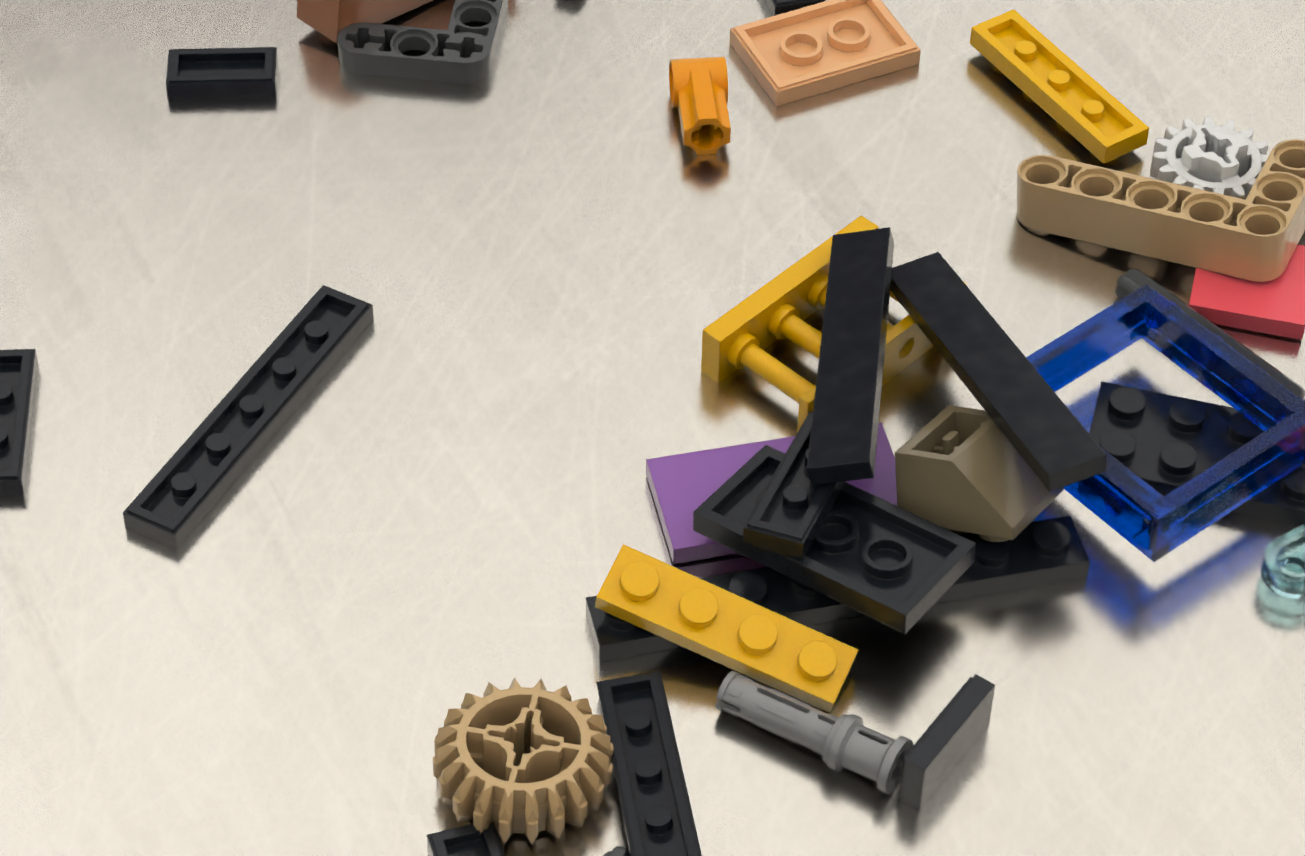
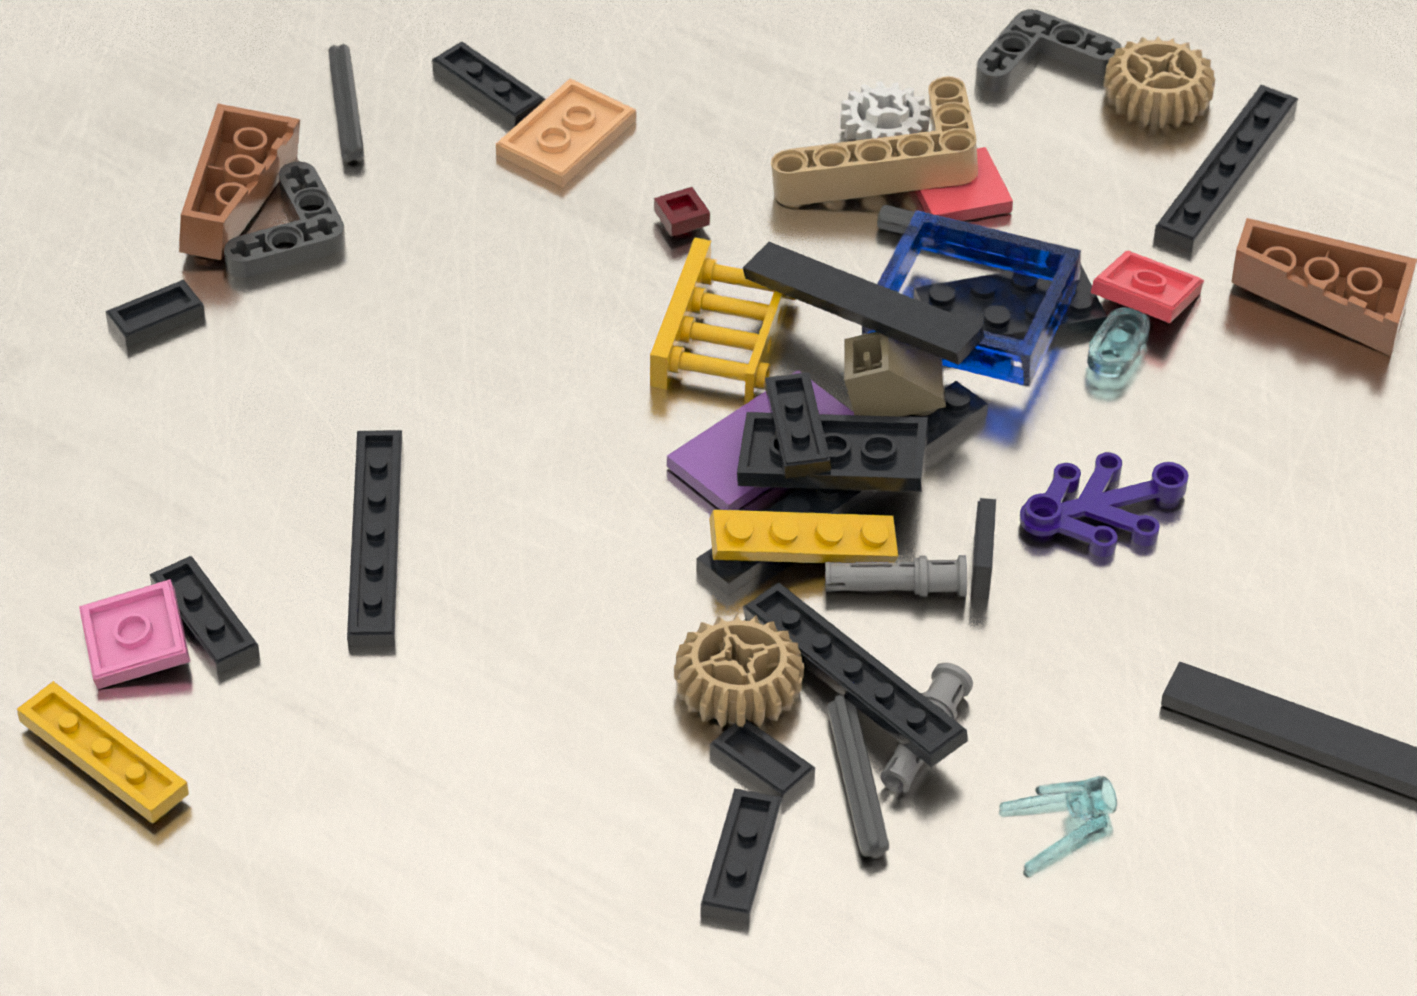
camera: 30 degrees left, 0 degrees up
light orange piece [669,56,731,155] -> none
black tile [807,227,894,485] -> none
yellow plate [970,9,1149,164] -> none
none -> dark red plate [654,187,710,237]
none -> dark purple plant [1019,452,1189,557]

